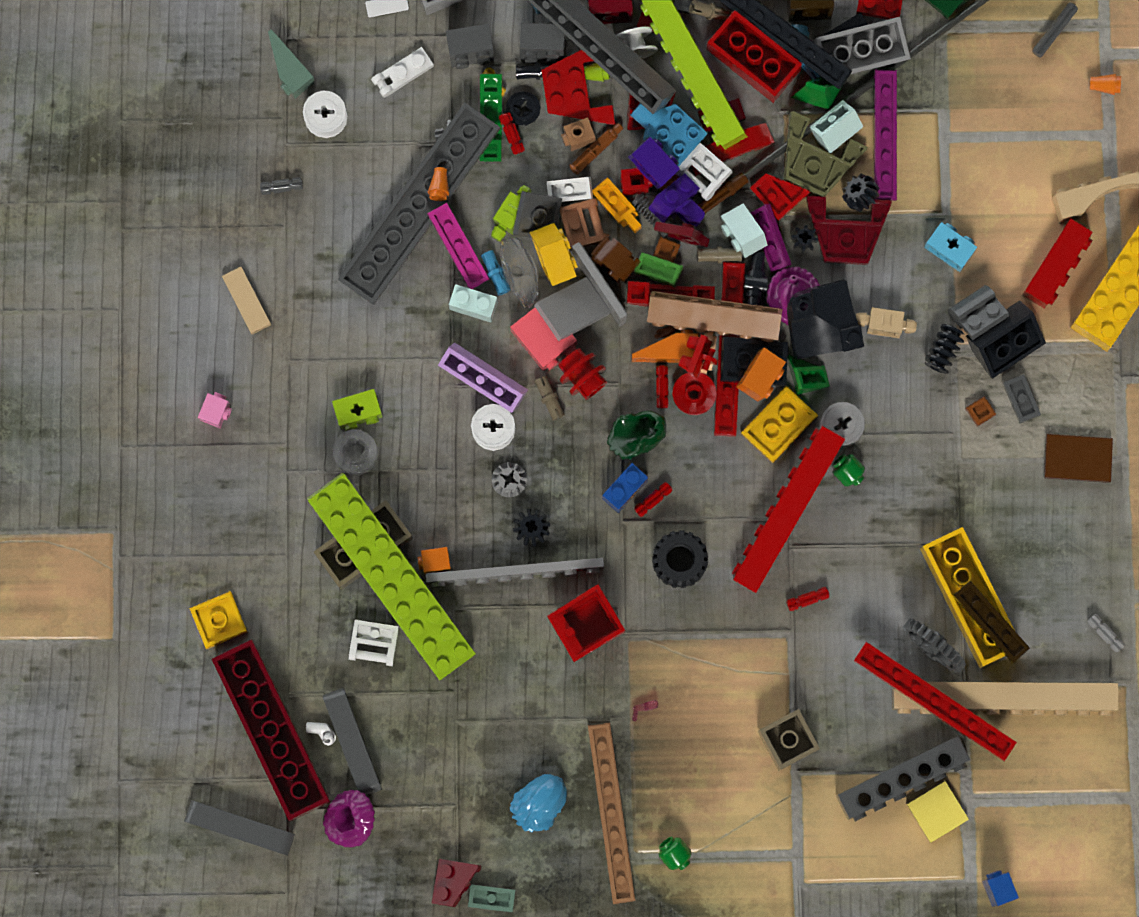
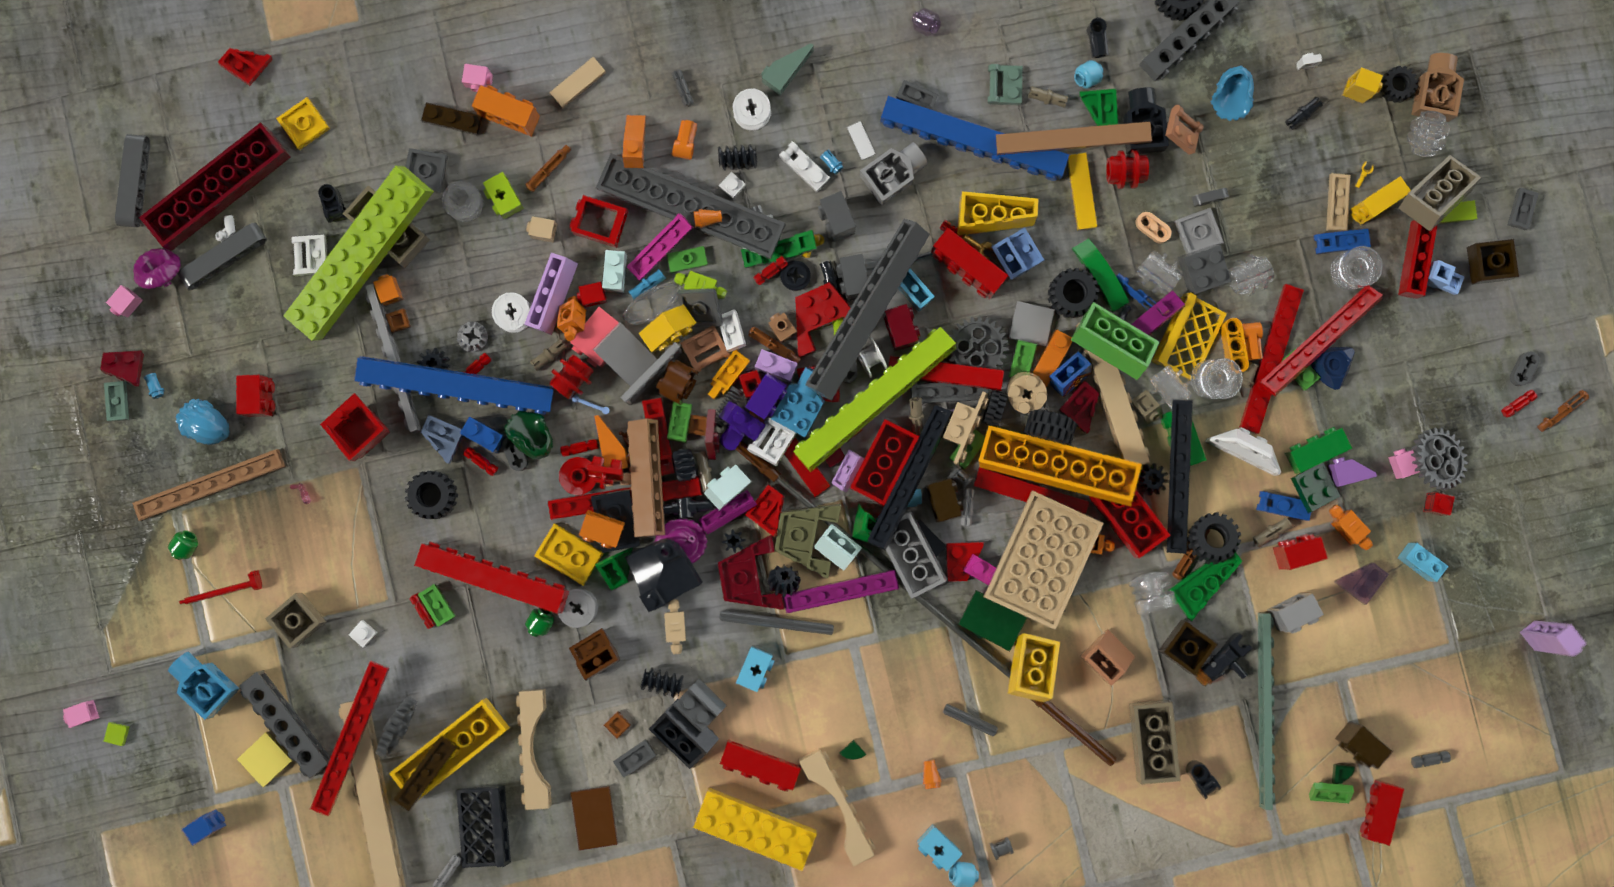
camera: 75 degrees right, 5 degrees up
none -> bright pink brick [106,285,143,317]
none -> dark azure pin [144,373,165,399]
none -> dark azure brick [168,652,240,720]
none -> red piece [179,570,262,604]
none -> red wing [218,48,273,86]
none -> red brick [236,375,275,417]
none -> black piece [318,184,347,223]
none -> white plate [349,620,378,648]
none -> blue brick [354,356,554,414]
none -> dark orange tile [385,309,411,333]
none -> dark grey plate [405,148,448,193]
none -> bright green plate [418,584,456,627]
none -> dark brown plate [421,102,482,136]
none -> sand blue wing [421,415,463,464]
none -> black fence [456,785,511,868]
none -> red axle [462,353,492,374]
none -> orange brick [472,85,540,137]
none -> dark grey beam [502,437,528,471]
none -> tan arch [516,689,552,810]
none -> dark orange piece [525,145,571,192]
none -> tan brick [526,216,557,243]
none -> orange piece [557,296,586,341]
none -> reddish brown brick [569,628,620,681]
none -> red window [570,195,629,248]
none -> light blue hinge [572,395,610,414]
none -> red brick [577,282,607,308]
none -> orange slope [623,115,646,168]
none -> bright green plate [667,246,708,273]
none -> orange piece [672,120,697,160]
none -> black gear [672,449,696,482]
none -> black piece [718,144,757,170]
none -> white plate [719,172,746,199]
none -> dark grey axle [719,610,834,635]
none -> lavender brick [755,349,798,383]
none -> dark azure pin [820,150,844,174]
none -> lavender plate [831,450,864,492]
none -> dark green tile [839,739,867,760]

